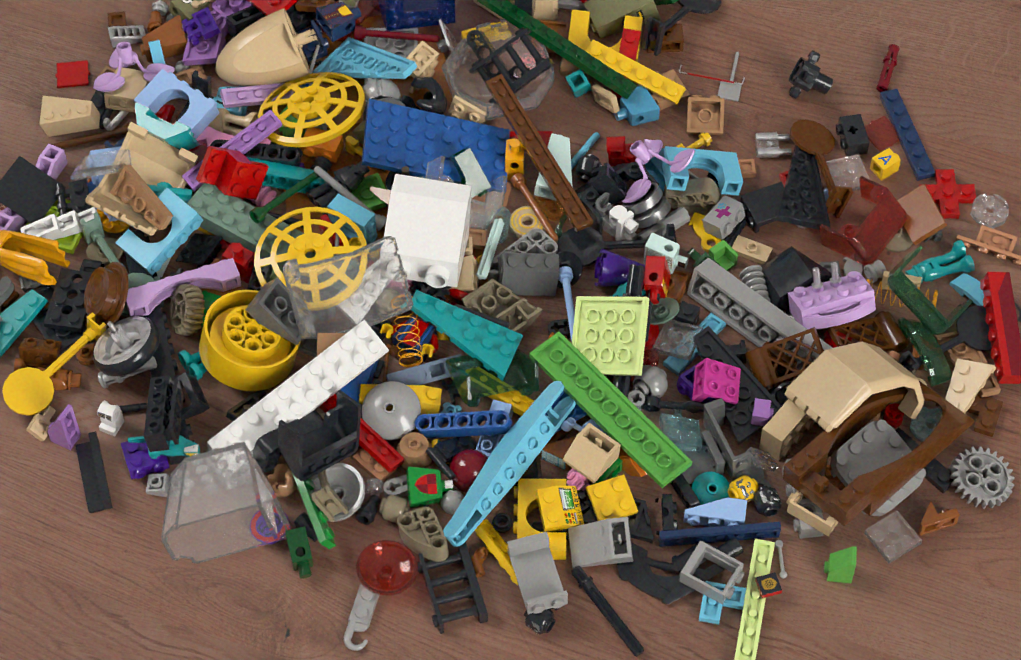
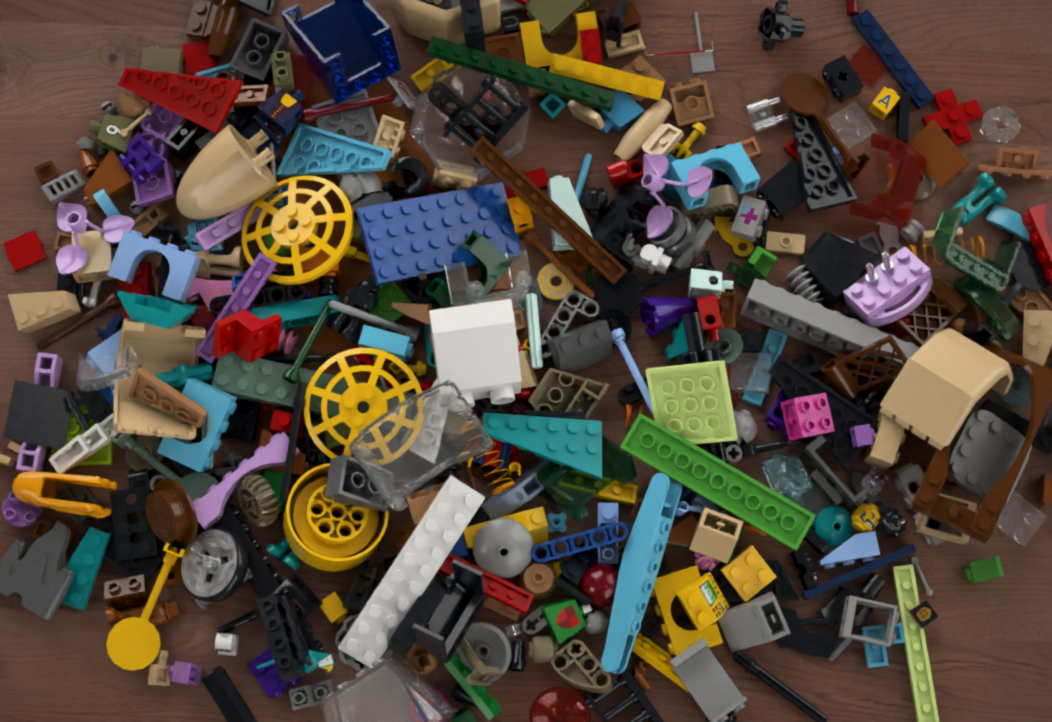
camera: 20 degrees left, 20 degrees up
none -> black bar [279,382,306,503]
none -> yellow brick [320,591,350,625]
none -> black tile [501,11,521,35]
none -> tan plate [603,30,645,59]
none -> tan plate [613,98,684,162]
none -> black beam [895,91,910,145]

